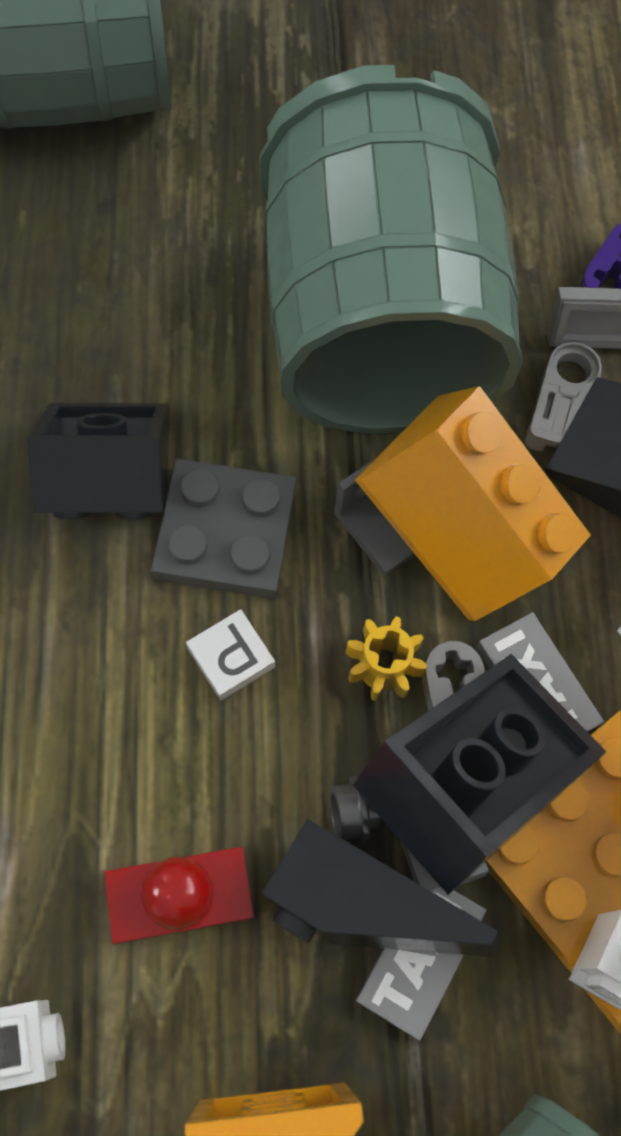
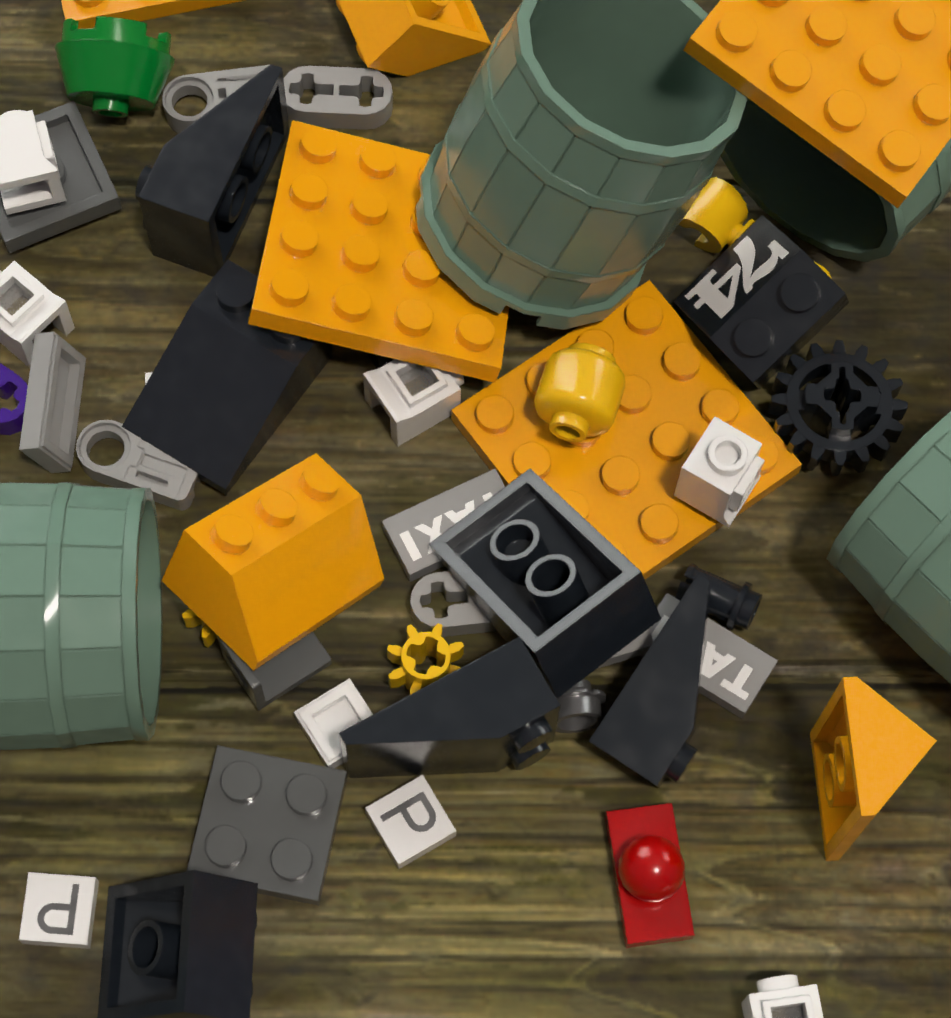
camera: 85 degrees left, 0 degrees up
none -> white tile [19,872,99,949]
none -> white tile [294,678,373,768]
none -> black slope [339,636,561,778]
none -> black pin [675,563,762,631]

